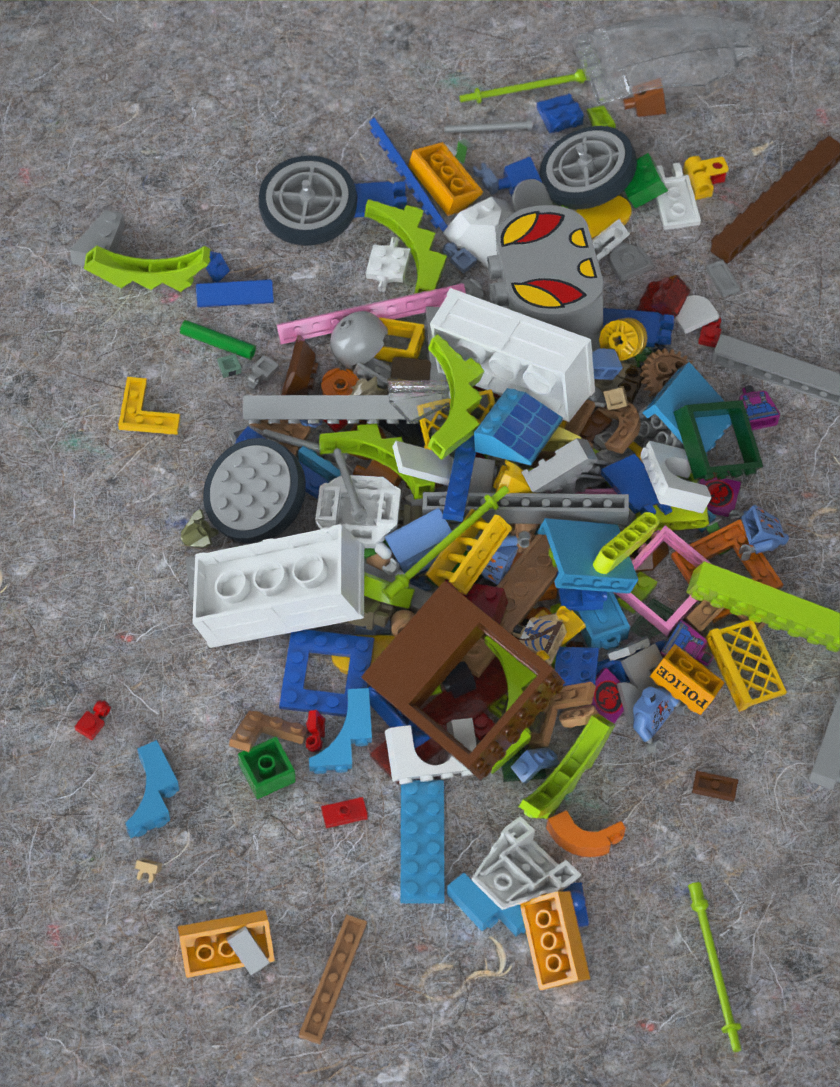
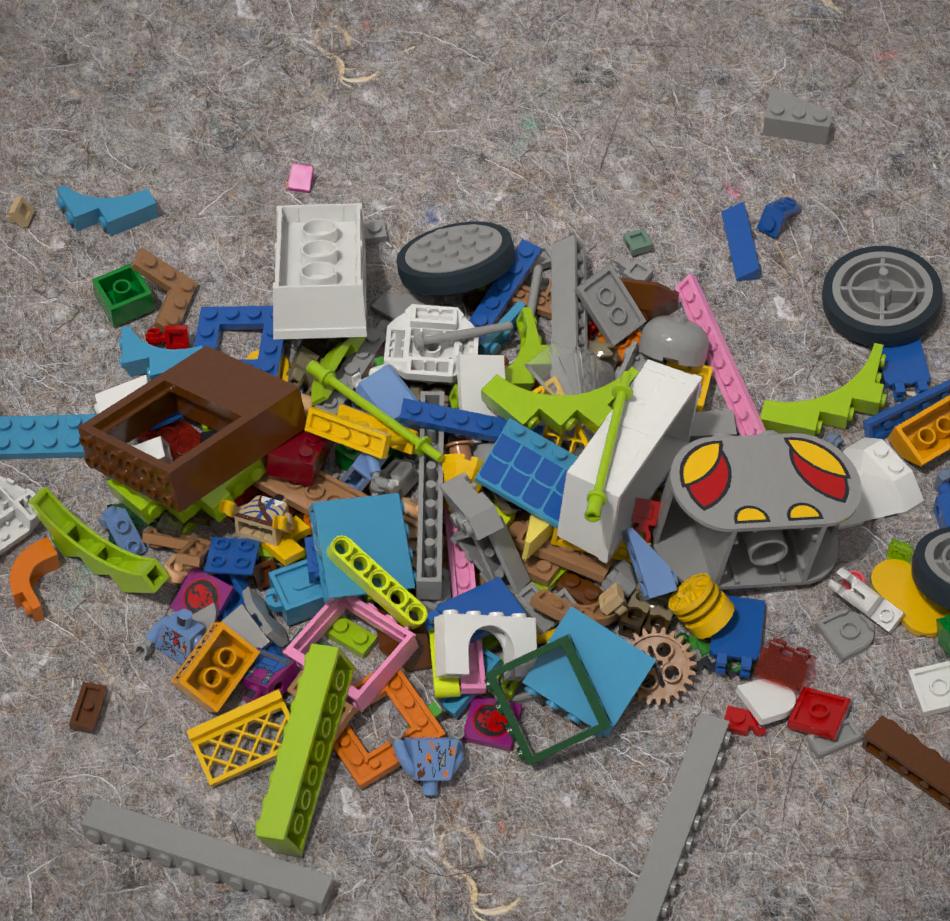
camera: 90 degrees right, 5 degrees down
red plate [74,700,111,740] -> none
lime arch [84,246,210,292] -> none
yellow plate [118,377,180,435] -> none
green piece [180,320,256,360] -> none
olive brick [181,509,219,548] -> none
red plate [321,797,368,828] -> none
white plate [366,237,411,292] -> none
light grey tile [512,179,552,212] -> none
torso [739,385,780,430] -> none
none -> slope [288,163,314,193]
none -> nougat piece [444,440,475,460]
none -> light grey plate [574,264,646,345]
none -> lime bar [584,371,633,523]
none -> red tile [787,686,851,740]

